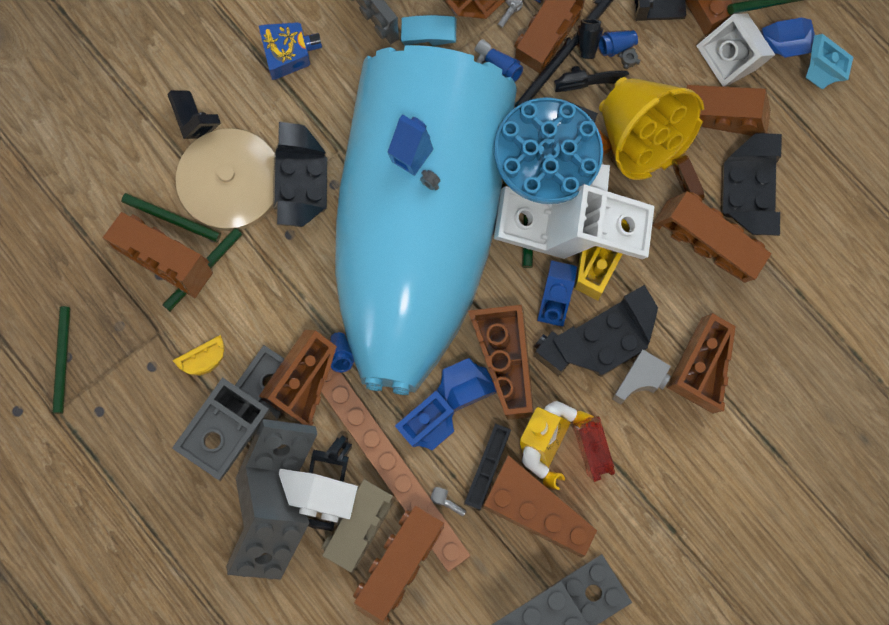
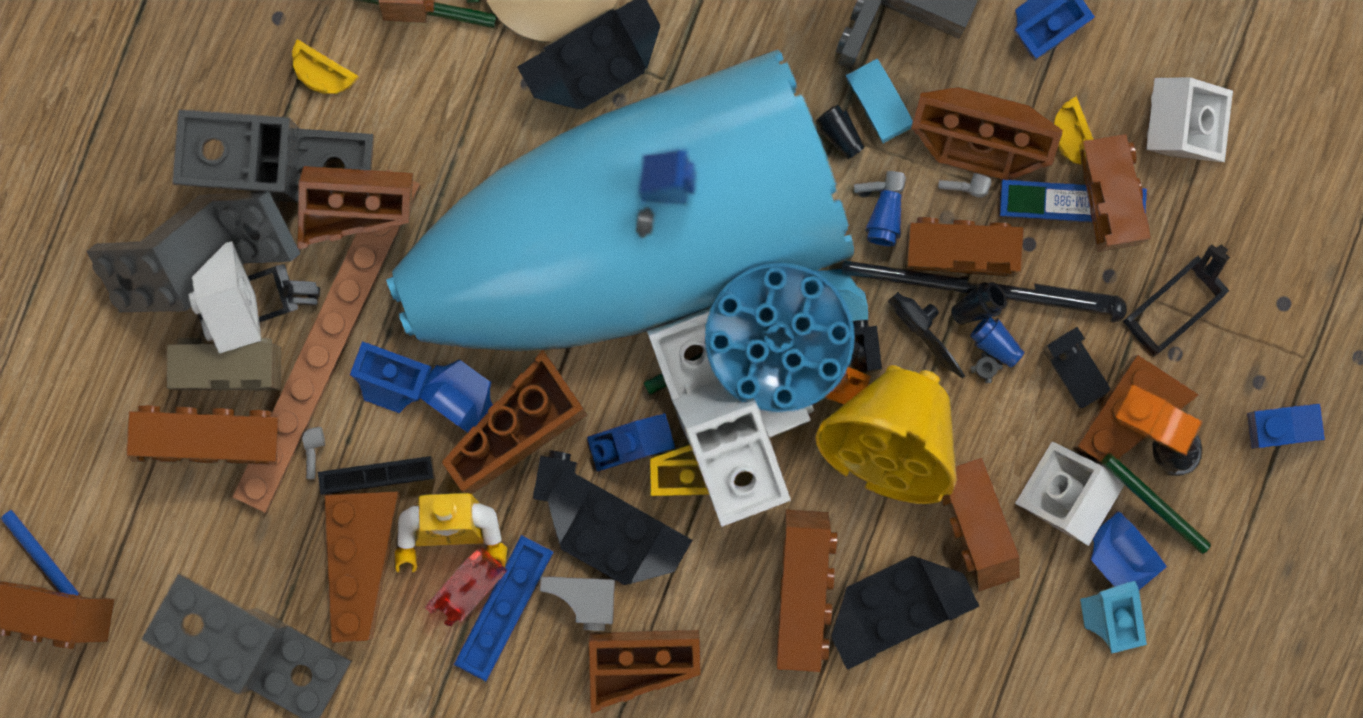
camera: 65 degrees right, 10 degrees up
blue cone [330,332,354,373] -> none
reddish brown beam [672,155,705,200] -> none
none -> blue tile [454,535,554,681]

